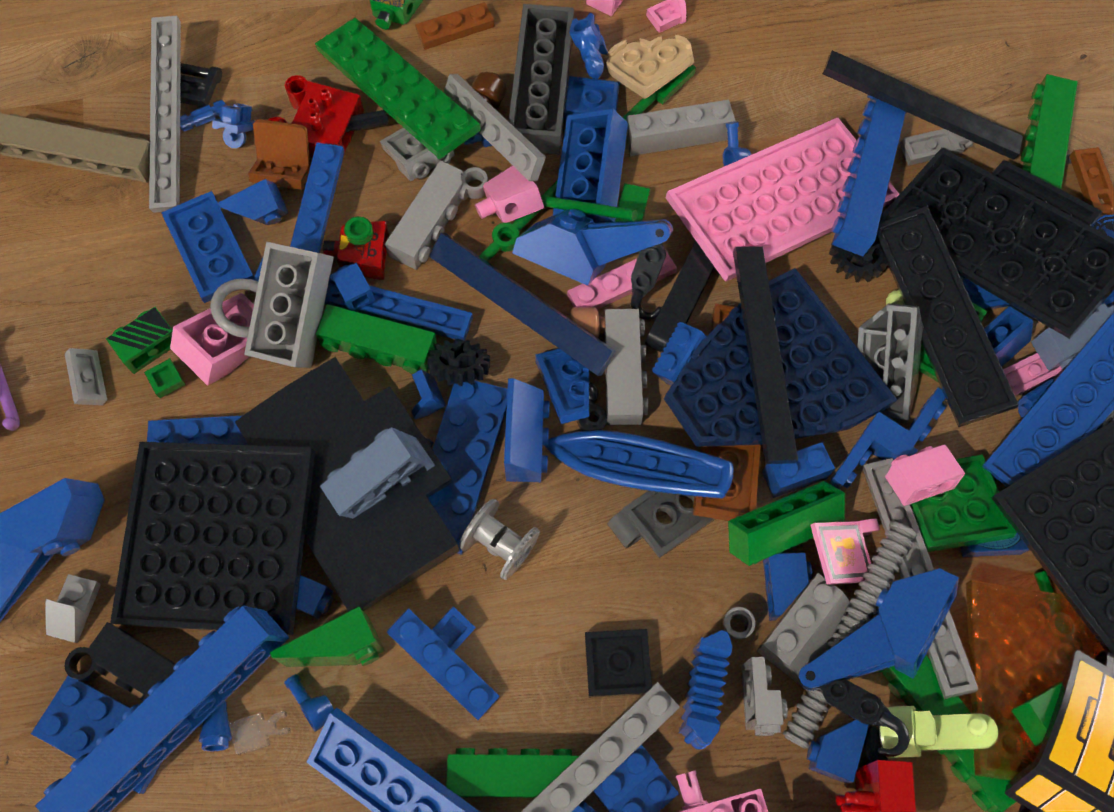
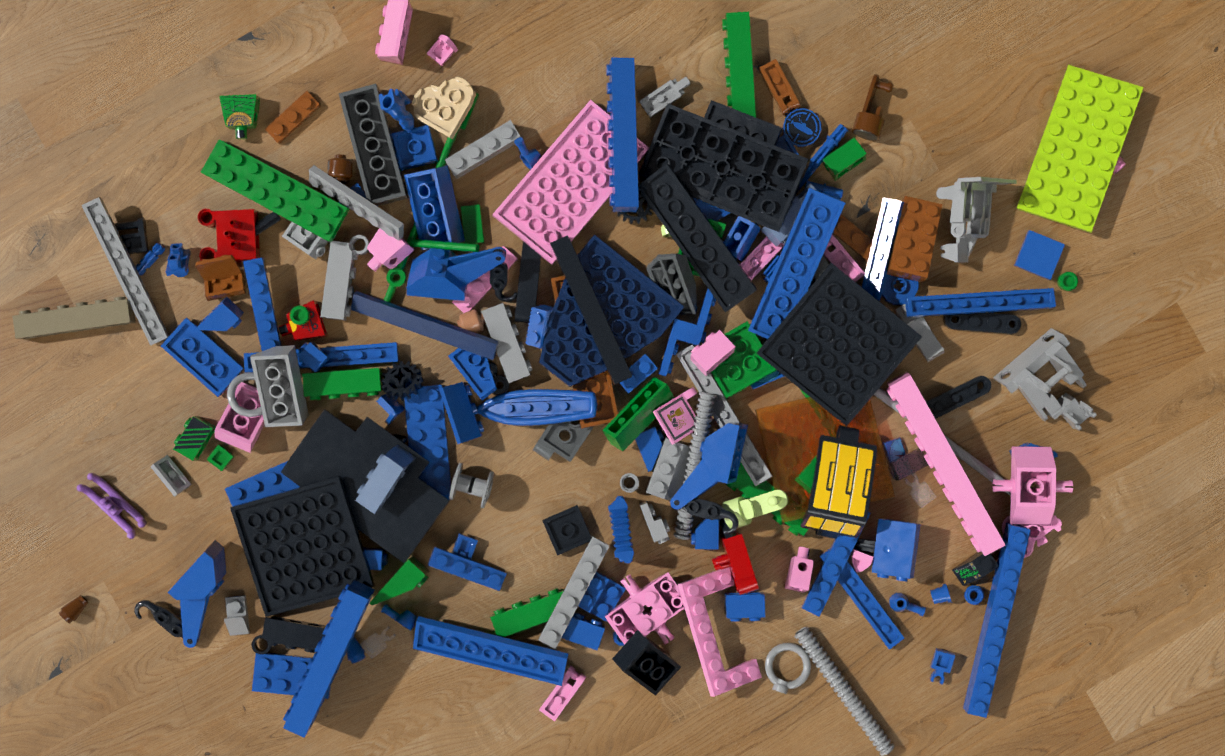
camera: 20 degrees left, 20 degrees up
black tile [822,50,1023,160] -> none

